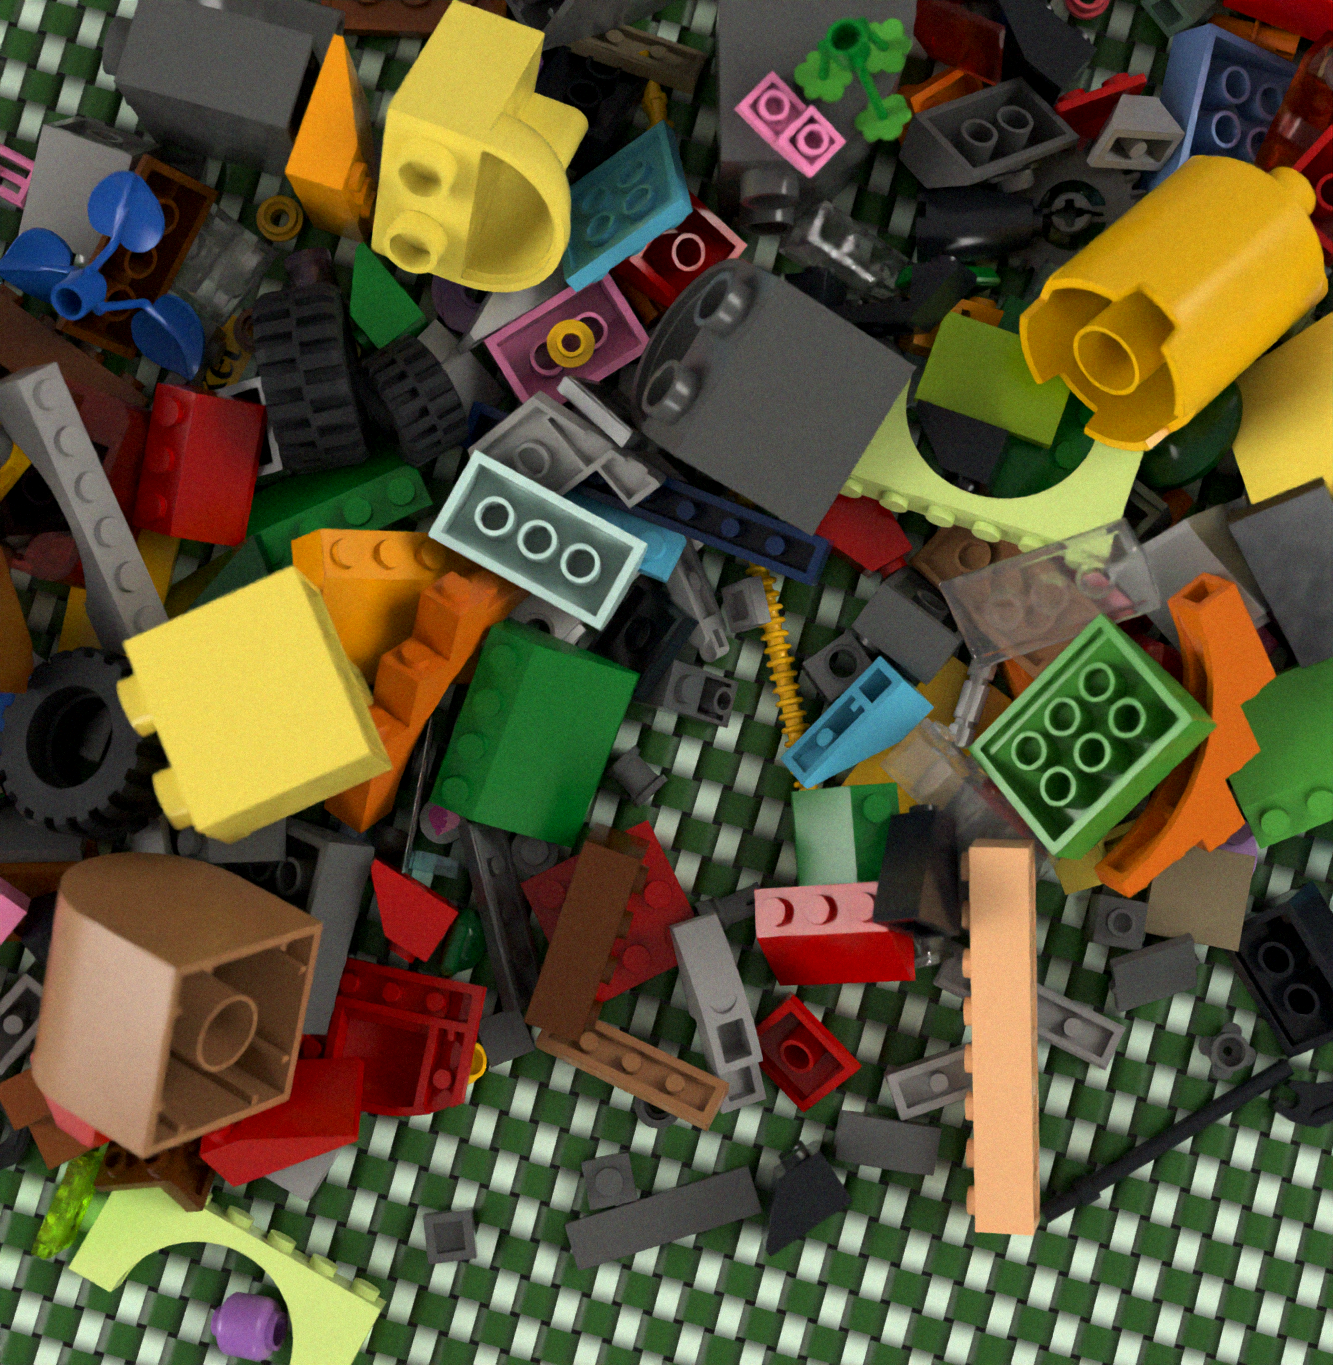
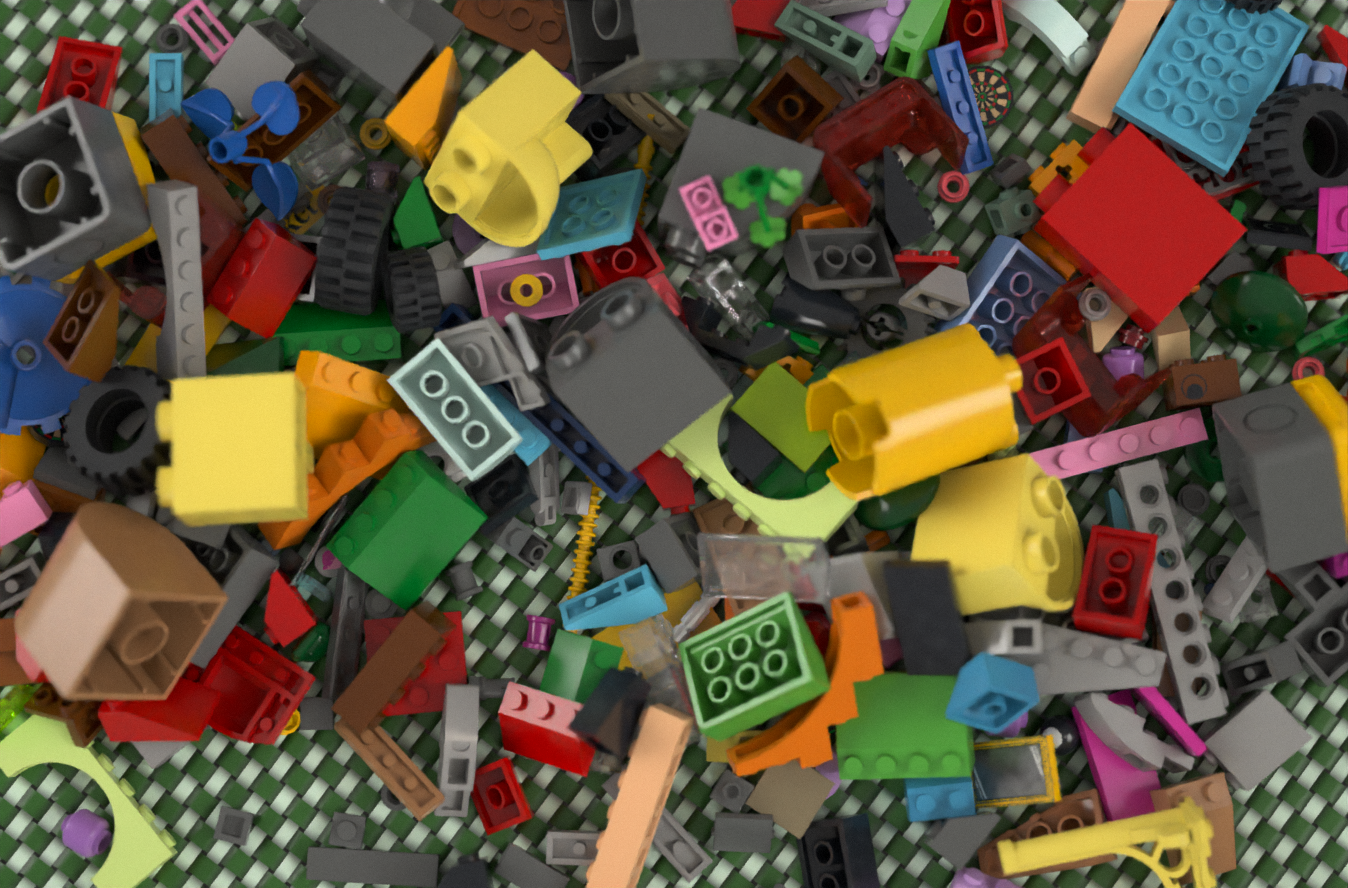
camera: 20 degrees right, 0 degrees up
none -> magenta bush [522,615,556,651]

